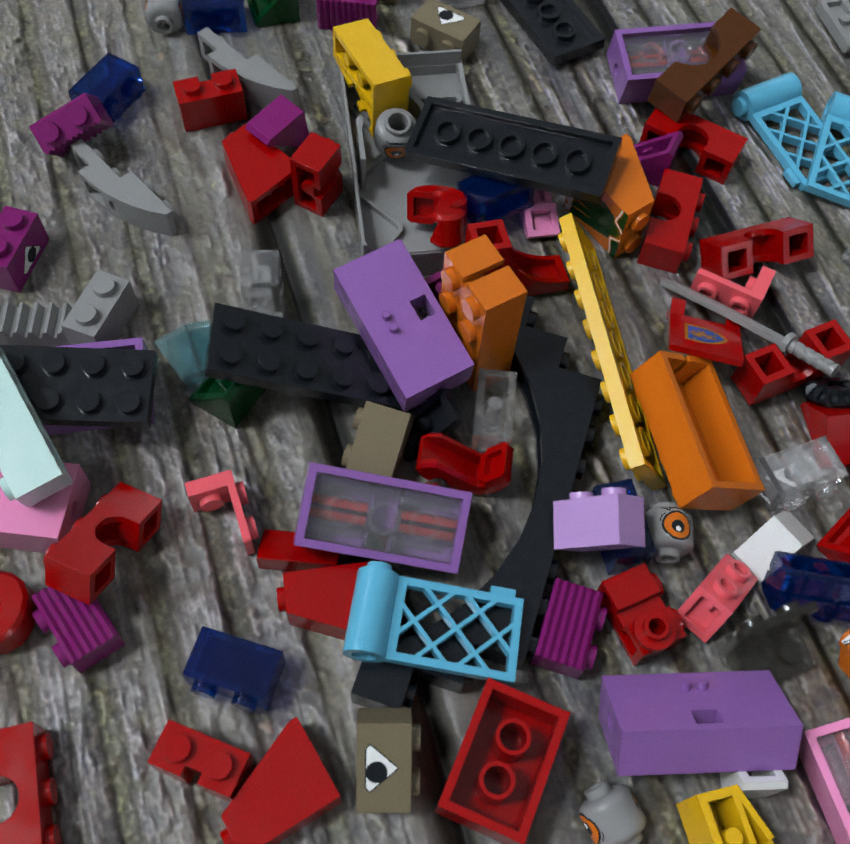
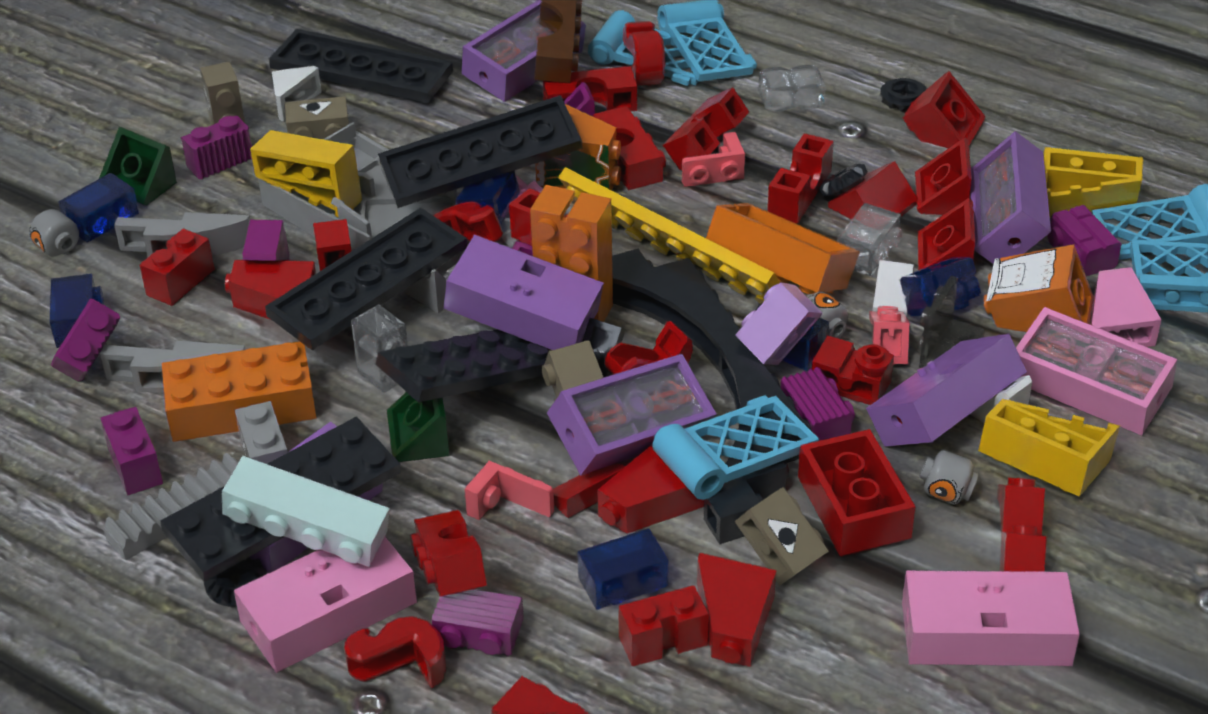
camera: 35 degrees left, 20 degrees down
clear light blue slope [154,320,210,386] -> none
light grey head [373,108,416,159] -> none
clear brick [470,368,517,453] -> none
light grey sword [660,278,841,378] -> none
red flag [666,297,744,367] -> none
none -> orange piece [162,341,317,442]
none -> black plate [265,207,467,350]
none -> red animal [623,21,665,86]

